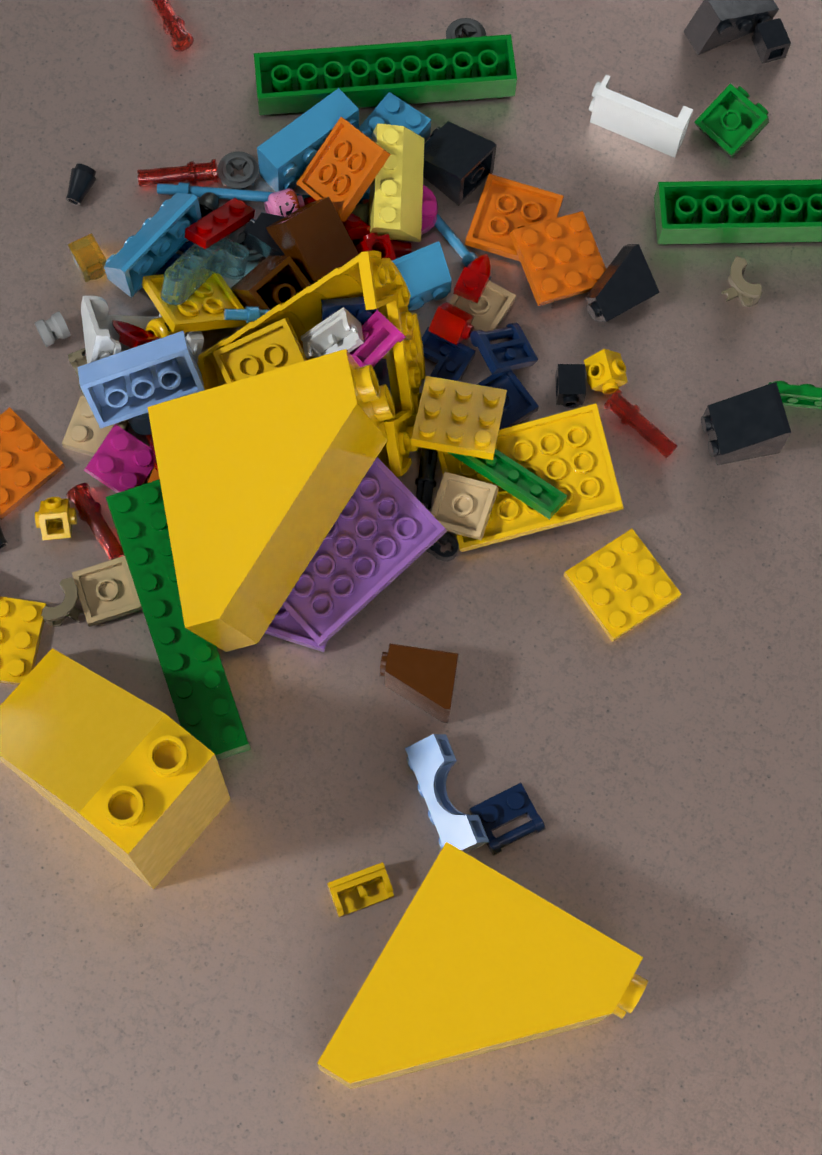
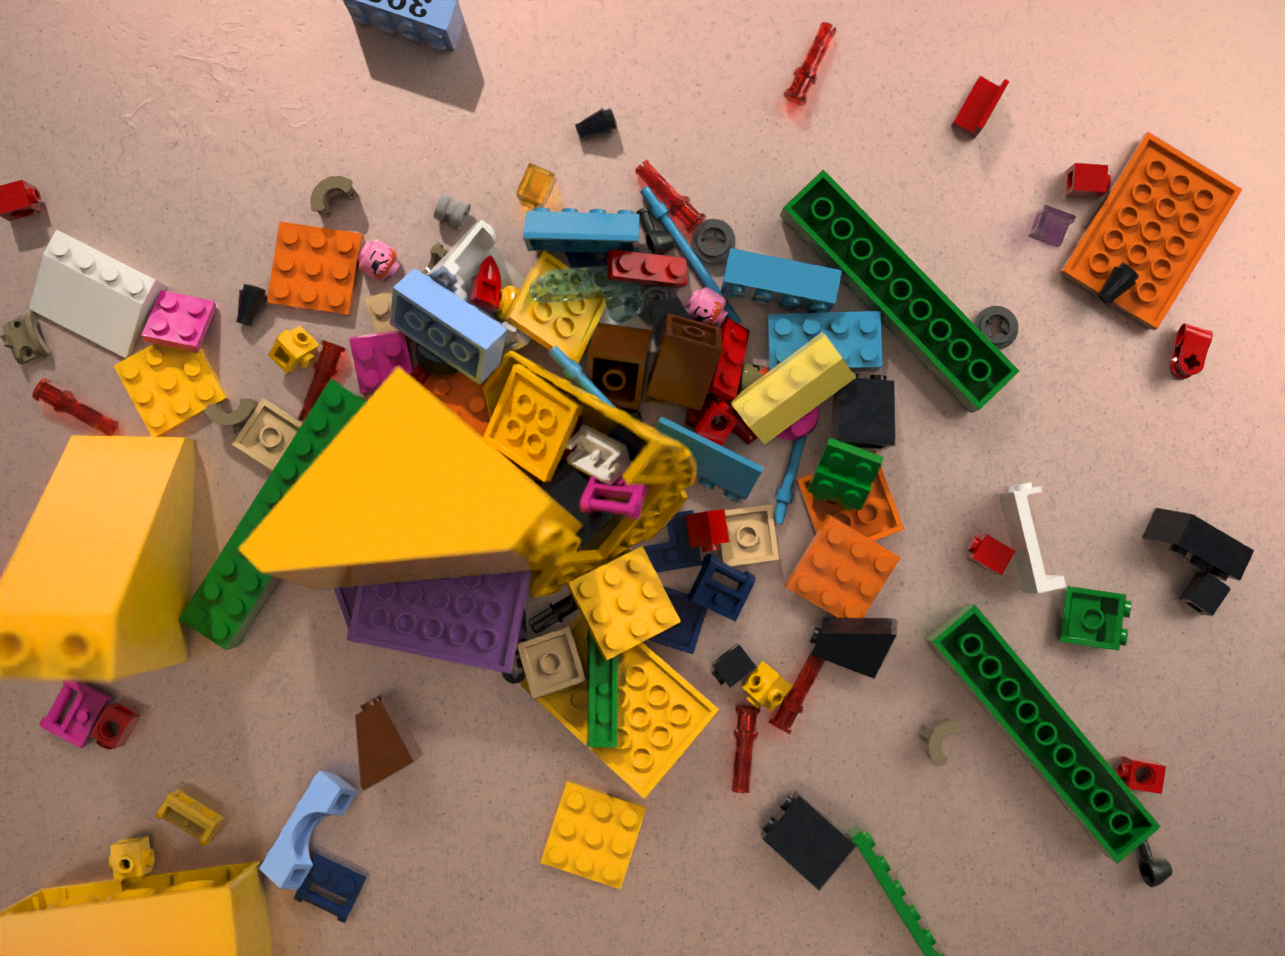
camera: 55 degrees right, 15 degrees up
orange plate [296,117,391,223] -> none
red plate [453,254,491,304] -> none
none -> dark pink plate [39,680,112,748]
none -> red brick [90,702,141,750]
none -> yellow brick [109,836,155,883]
none -> bright pink head [356,240,400,281]
none -> clear red pin [768,650,826,734]
none -> green plate [807,437,883,511]
none -> red brick [966,534,1016,575]

